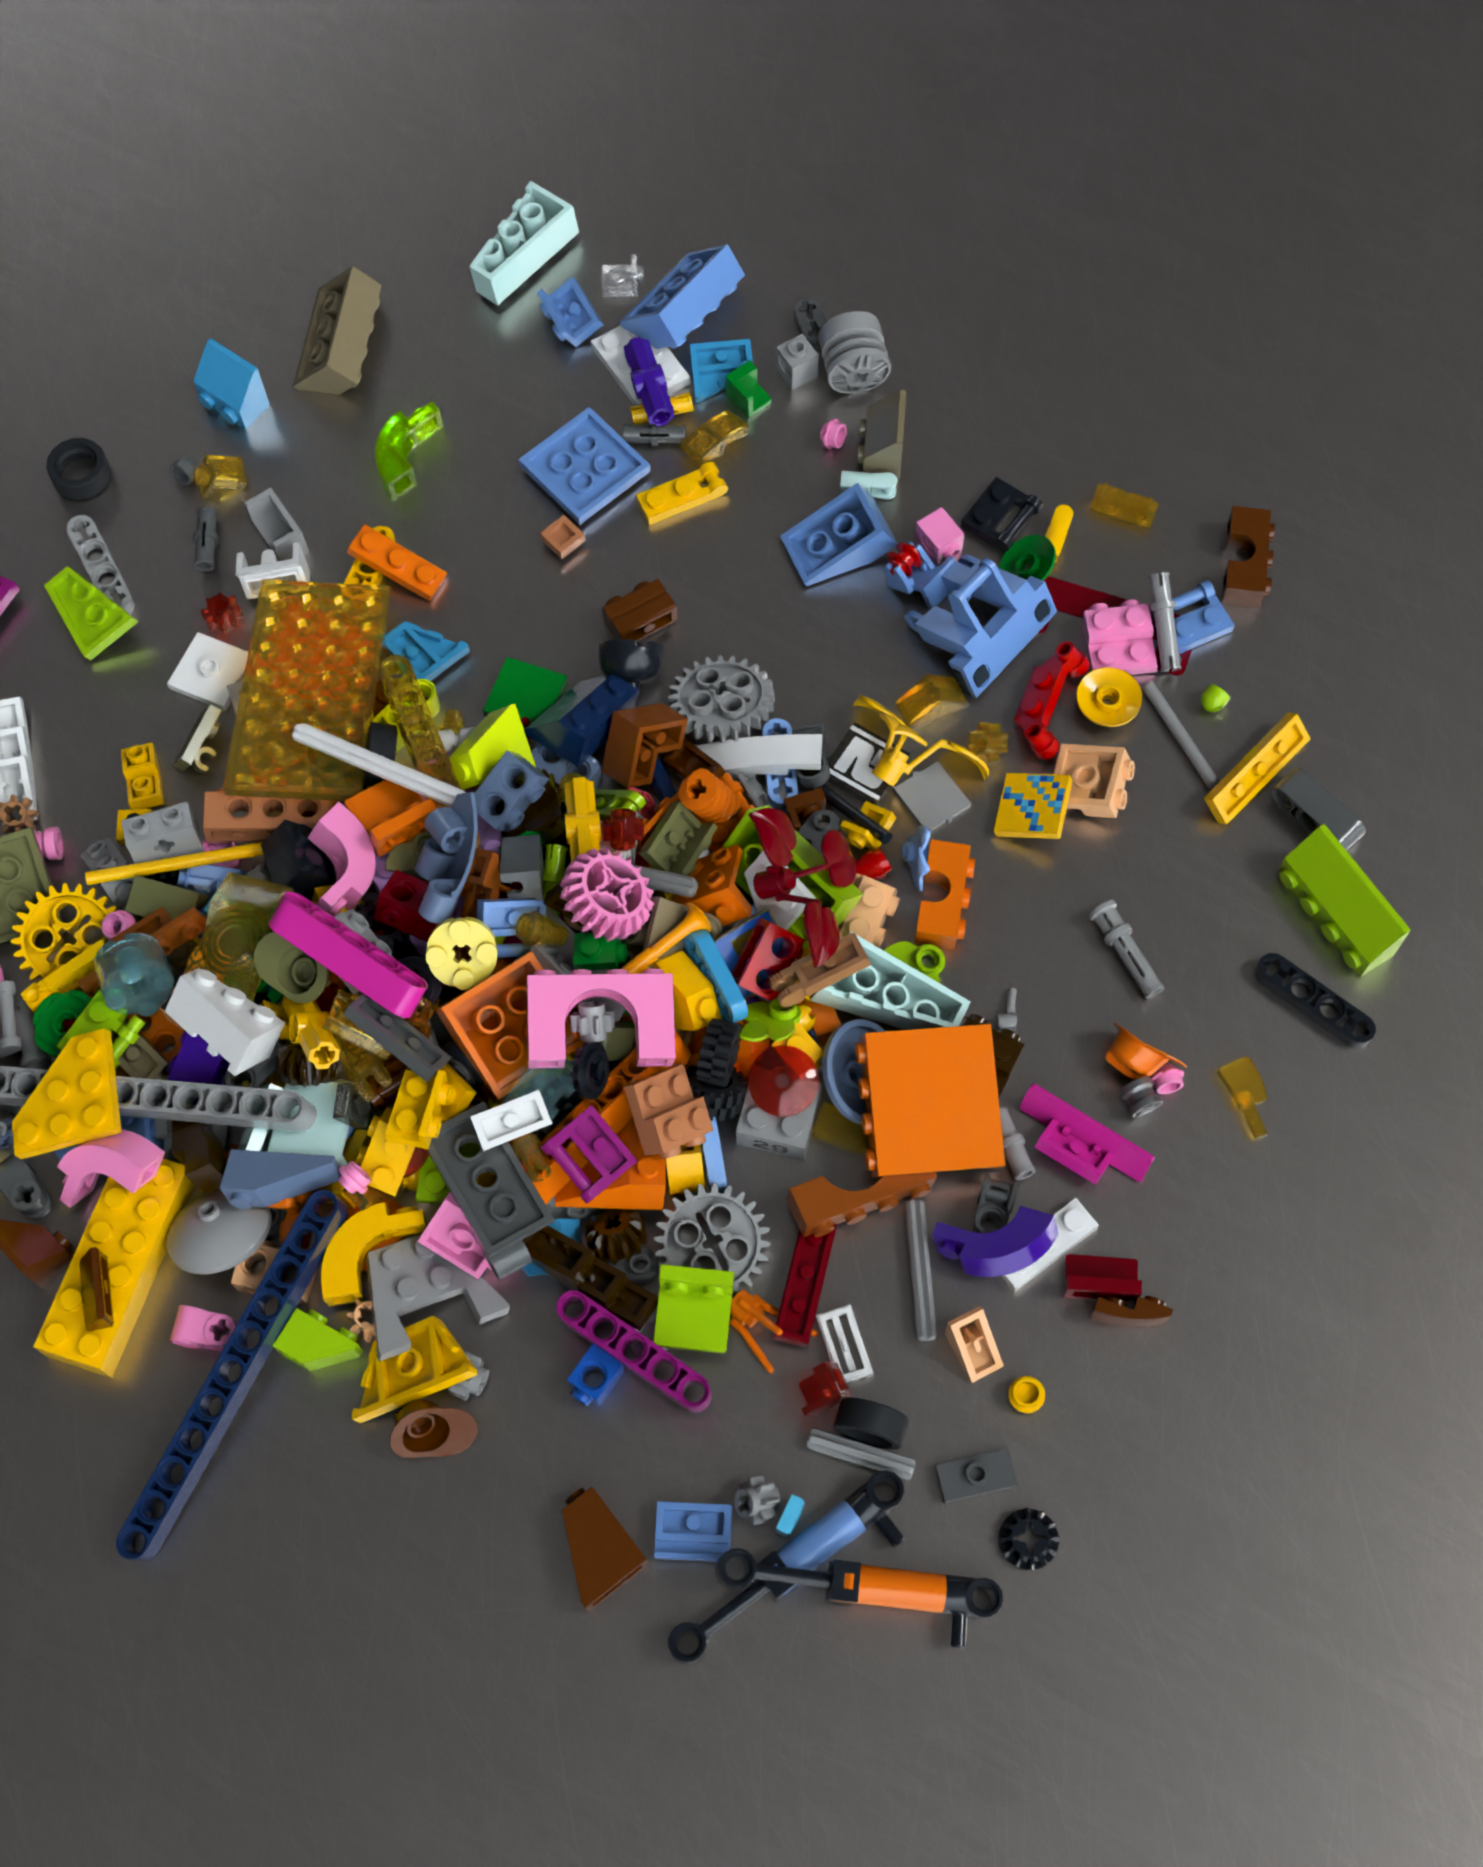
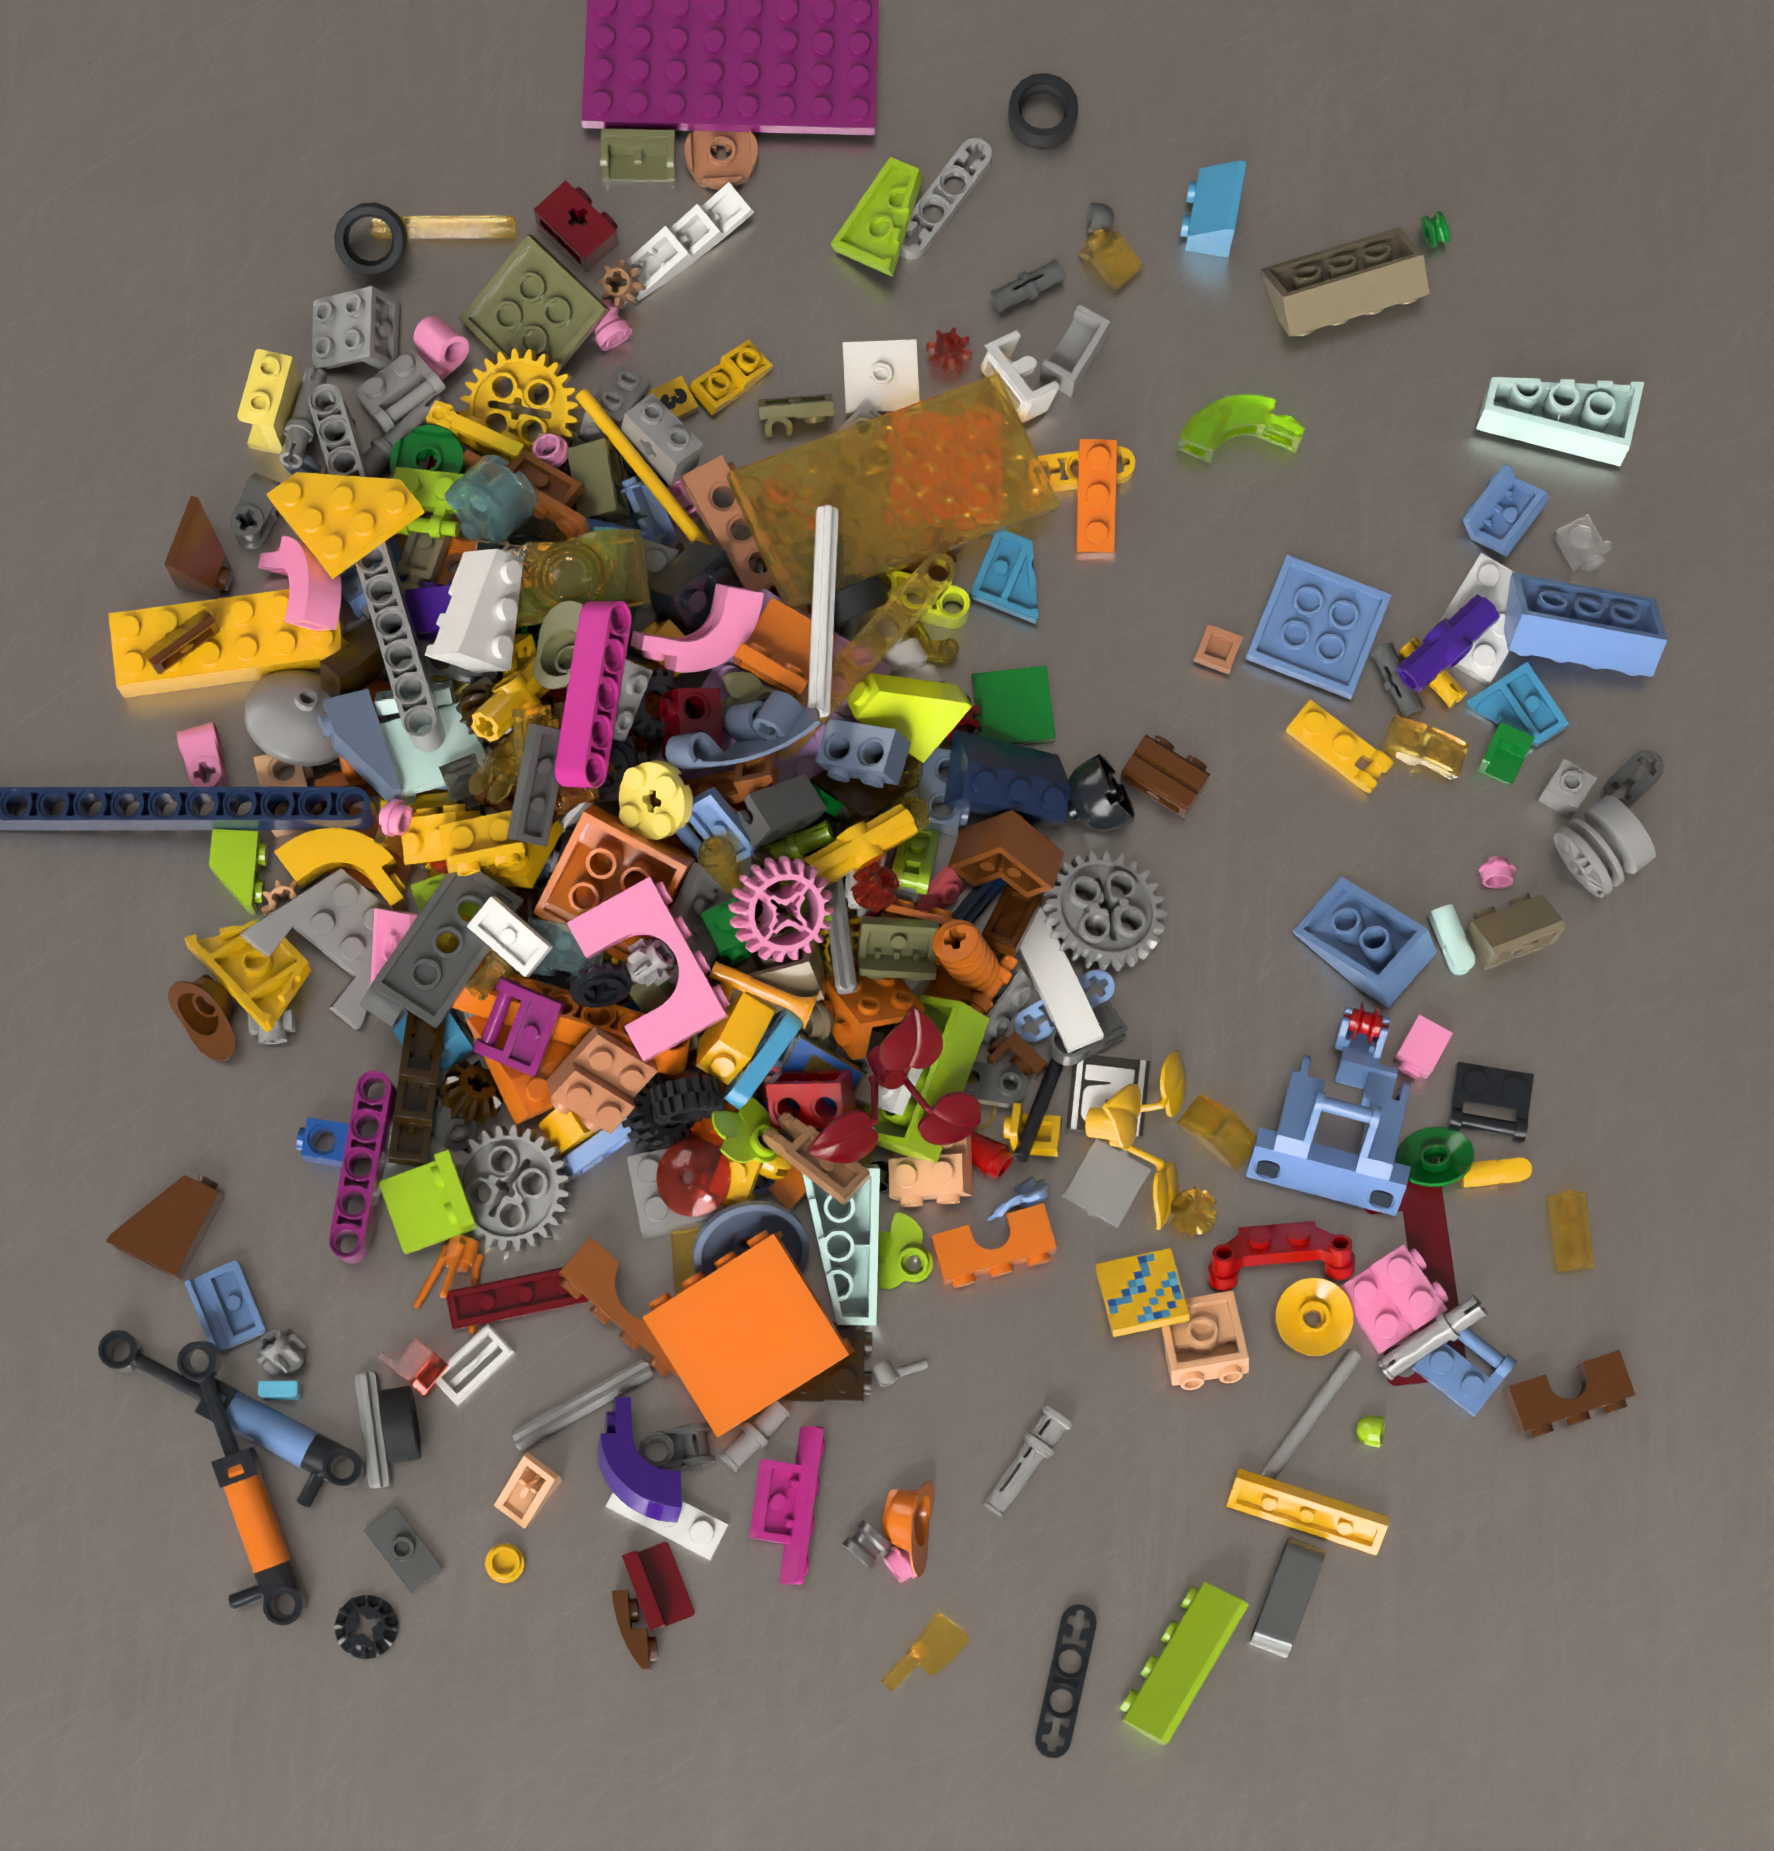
camera: 60 degrees right, 10 degrees up
none -> green bush [1421,211,1450,248]

